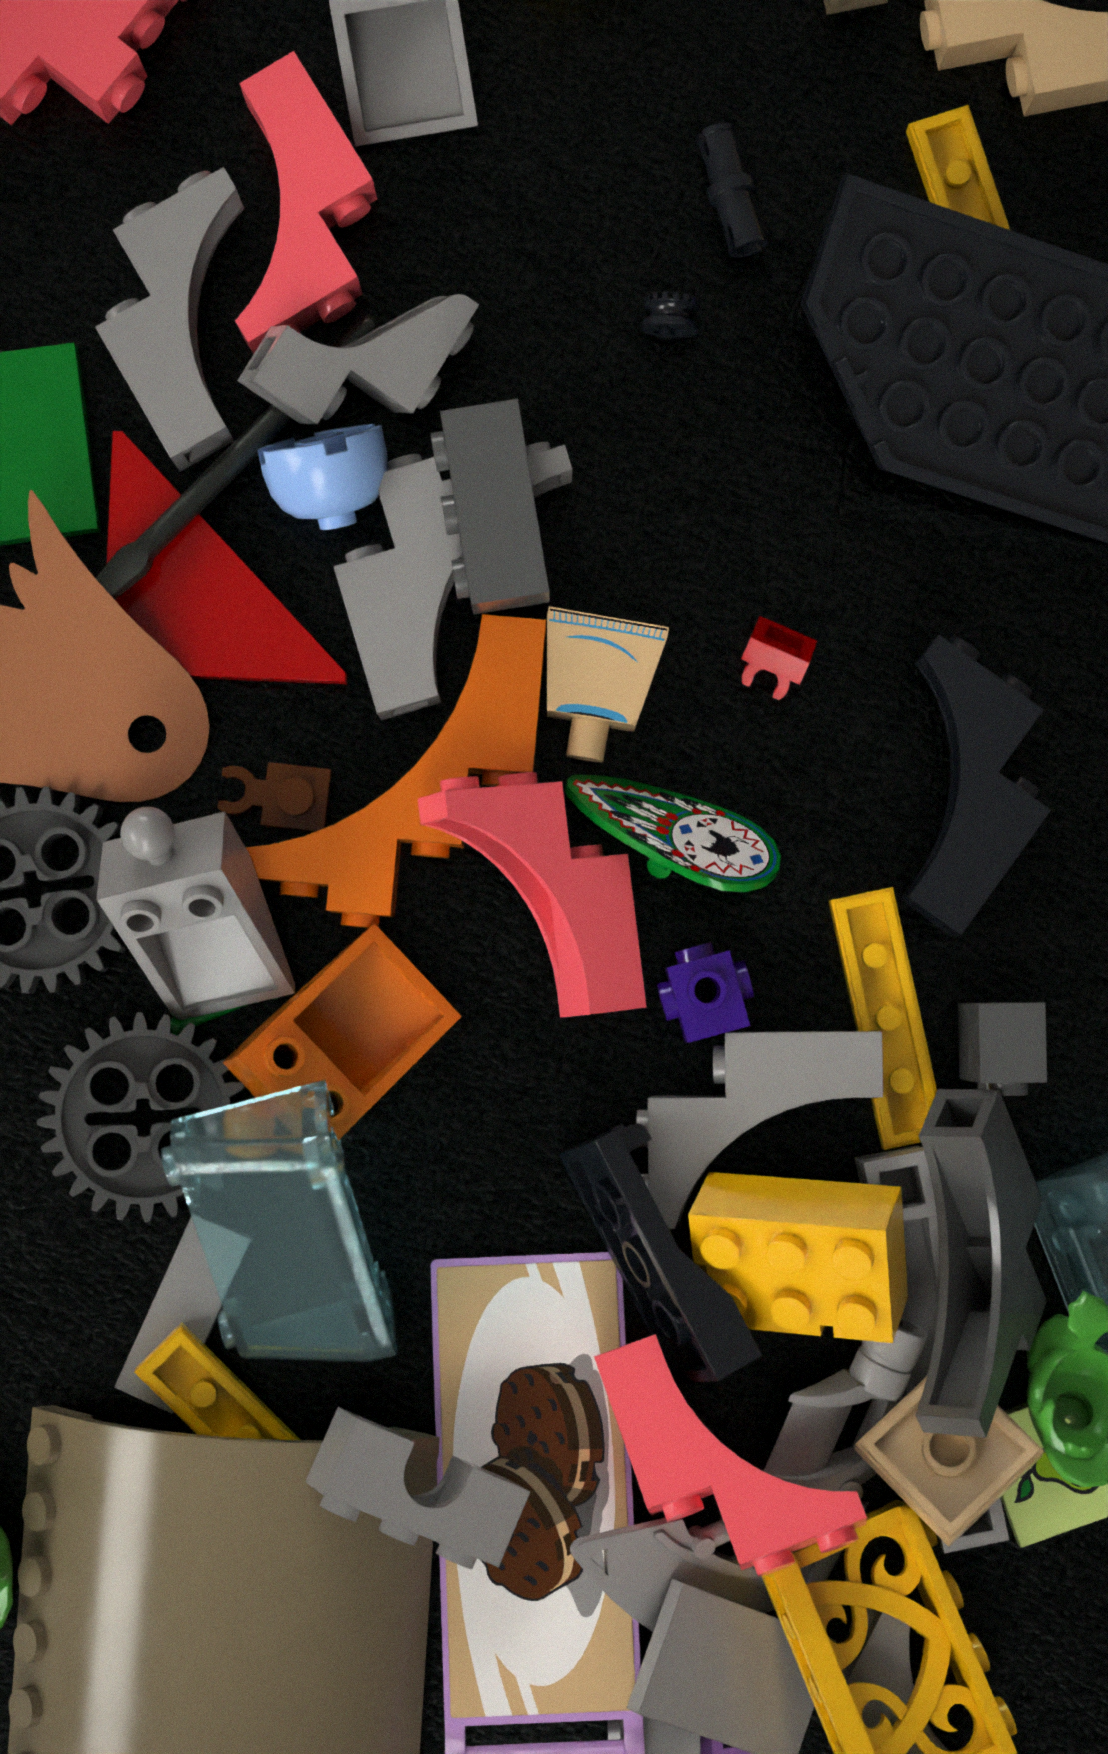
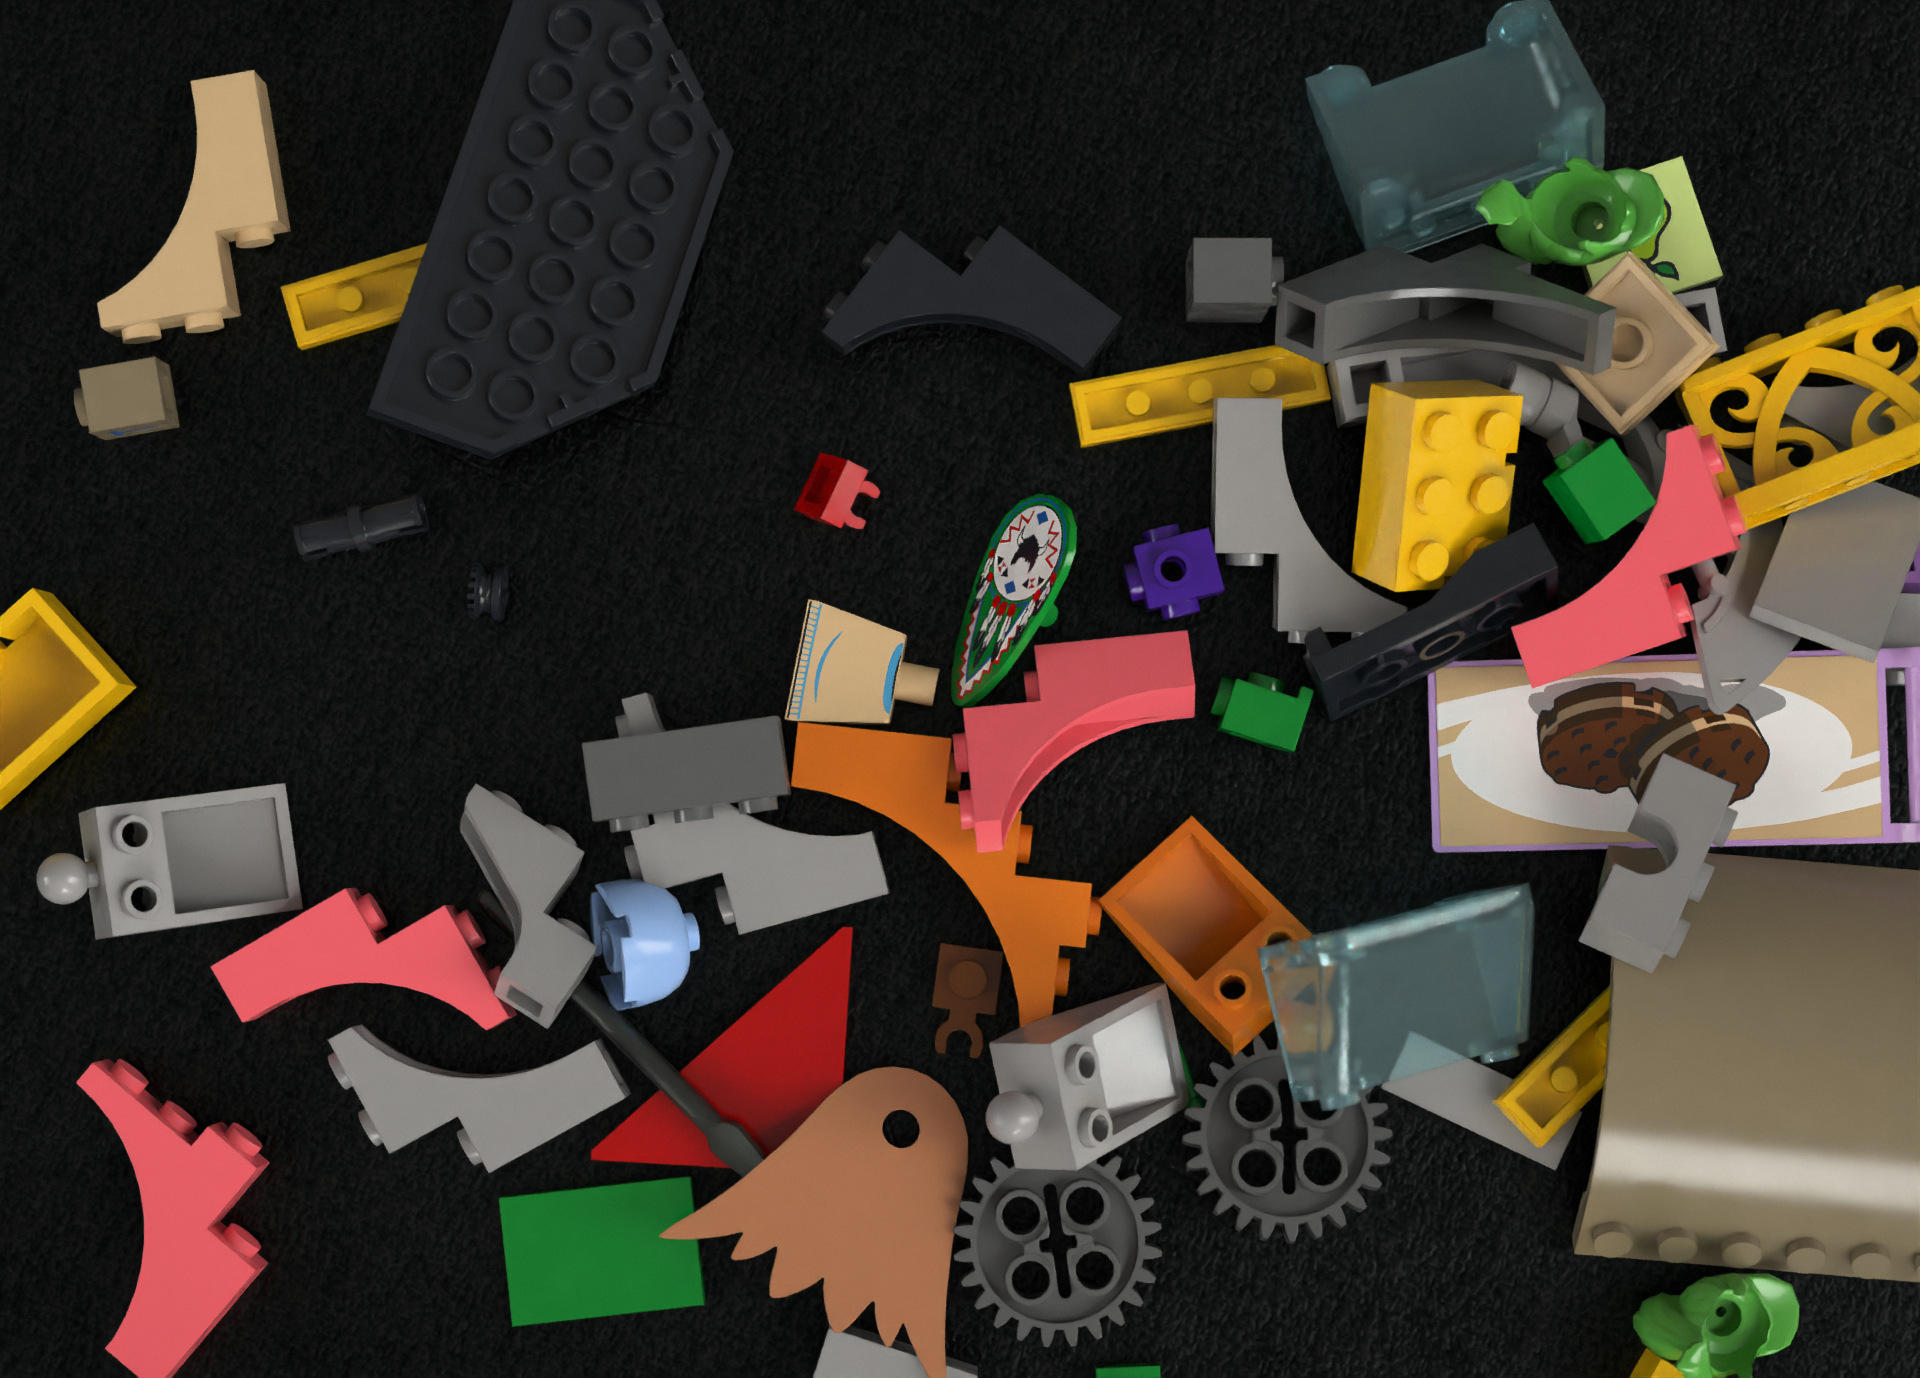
camera: 90 degrees left, 0 degrees up
none -> green brick [1210,672,1314,753]
none -> green brick [1542,437,1657,545]

